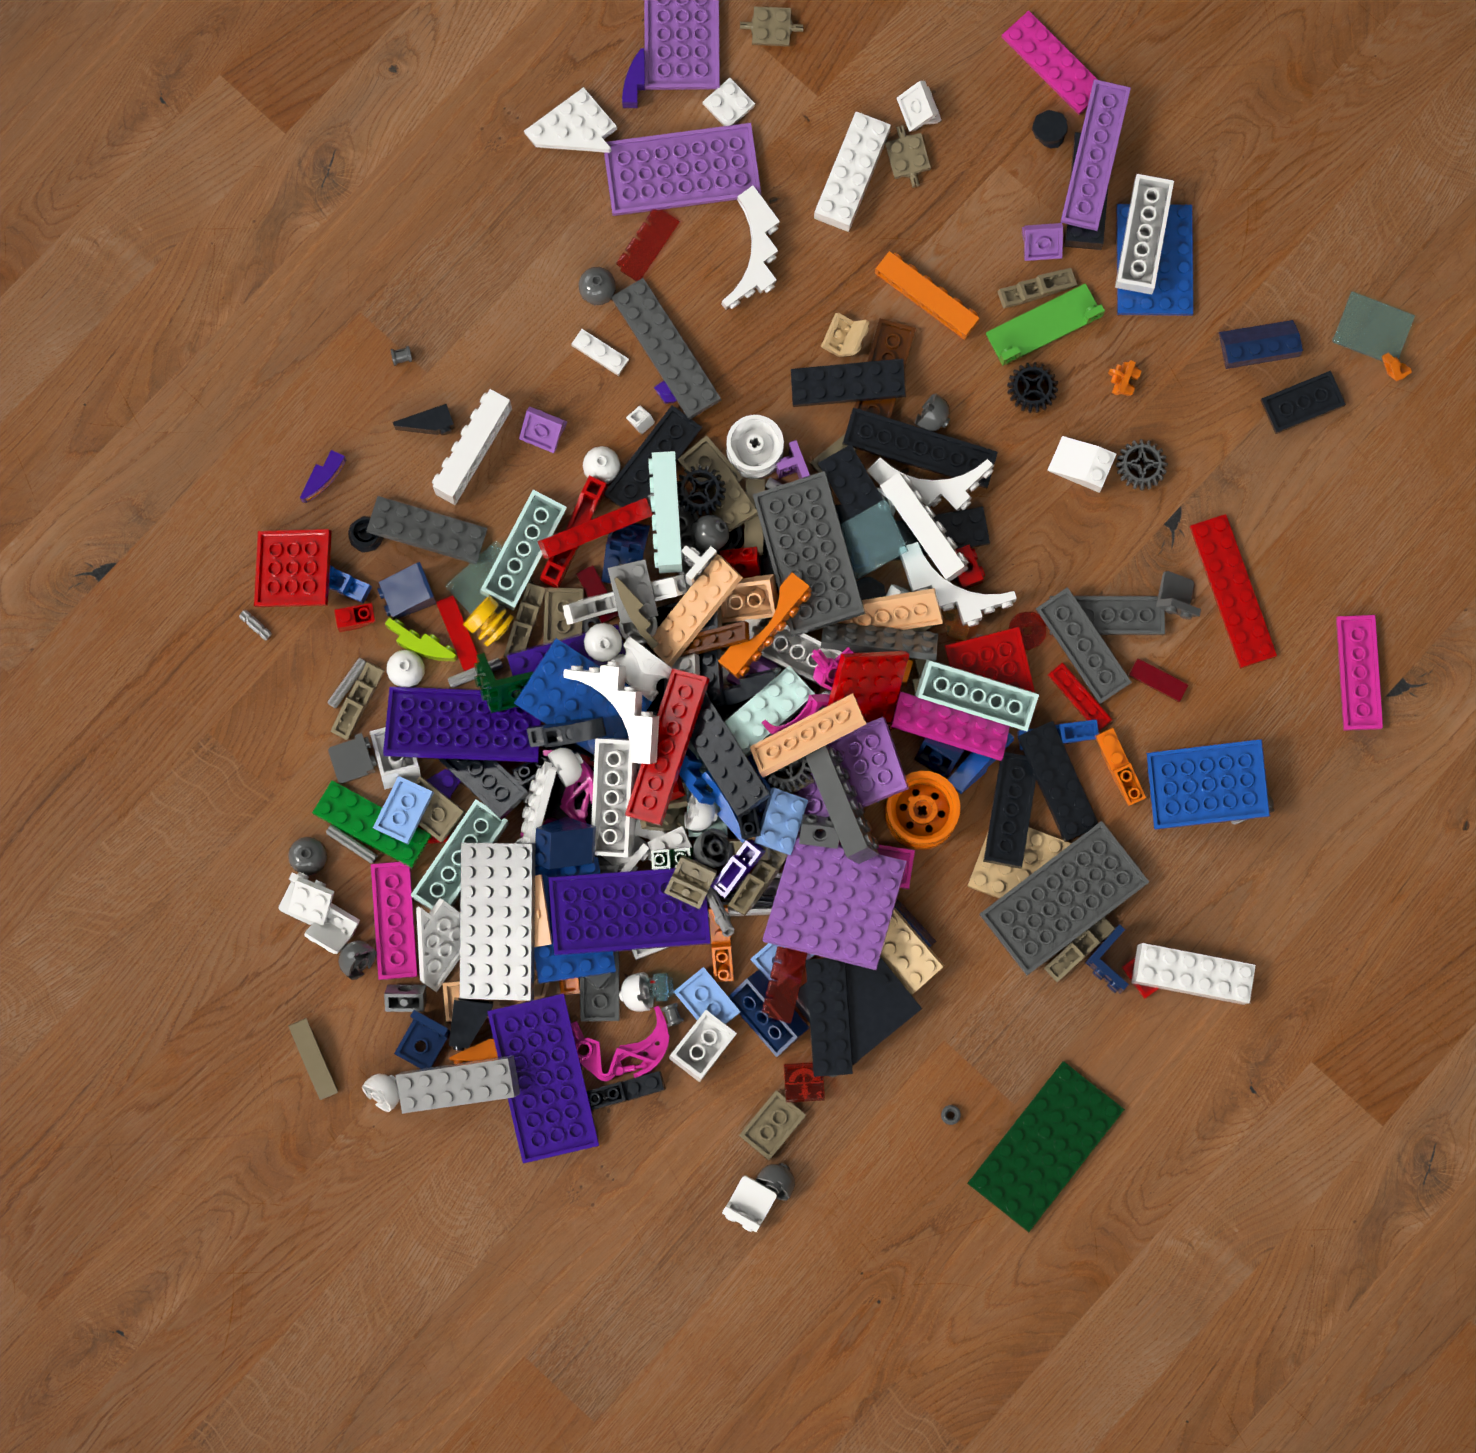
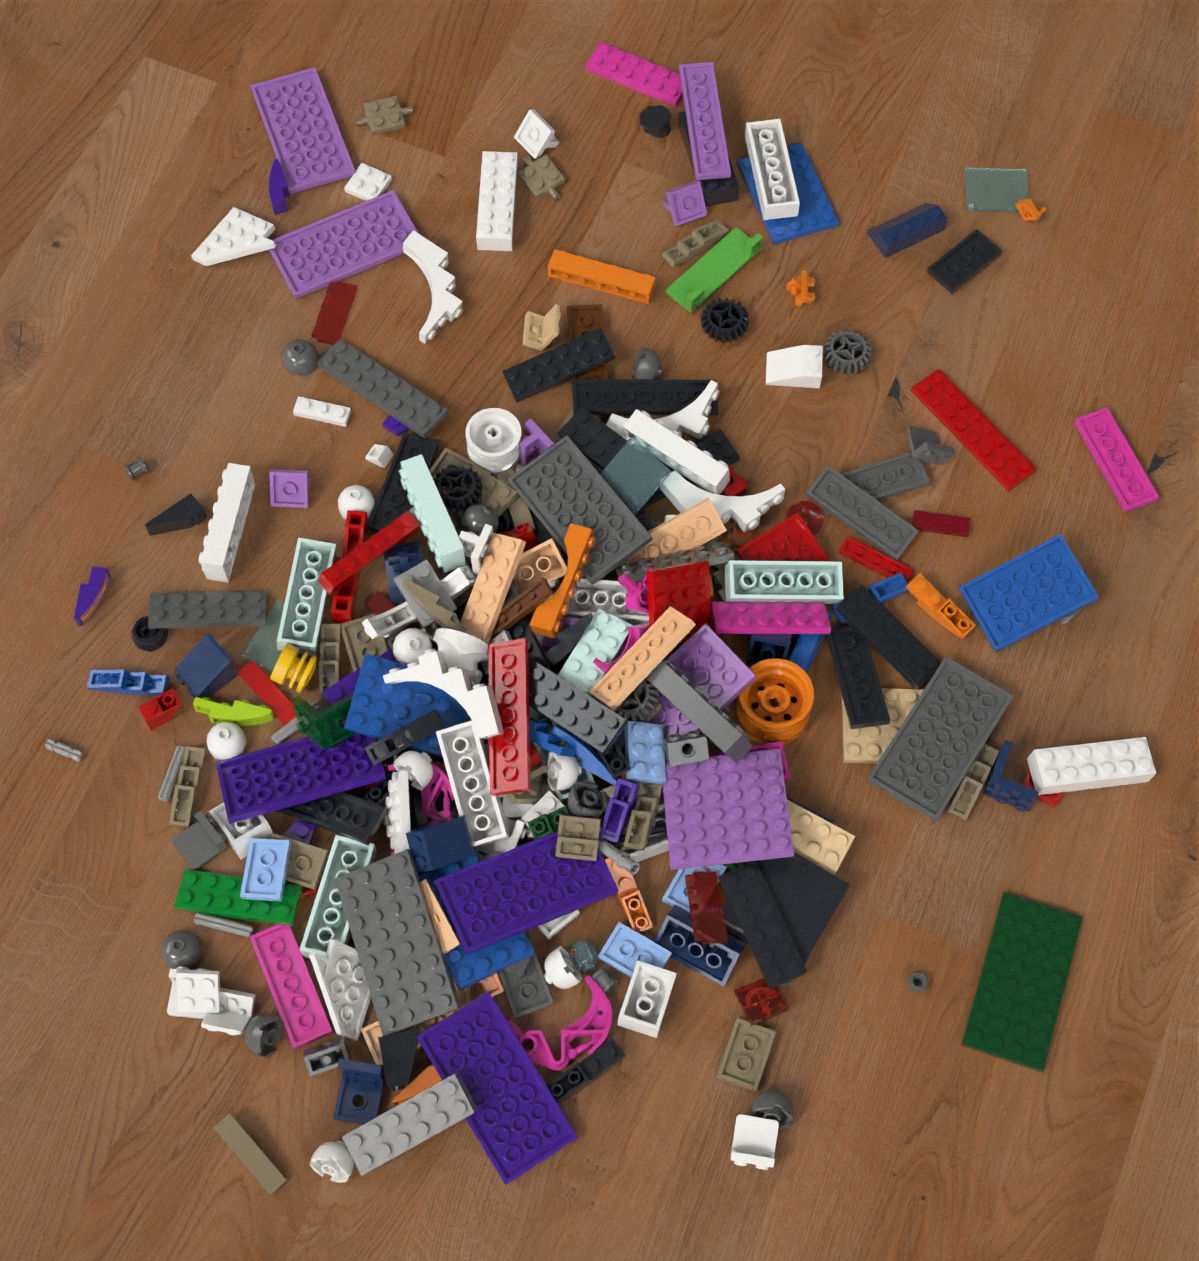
camera: 20 degrees left, 15 degrees down
red plate [254,529,332,607] -> none

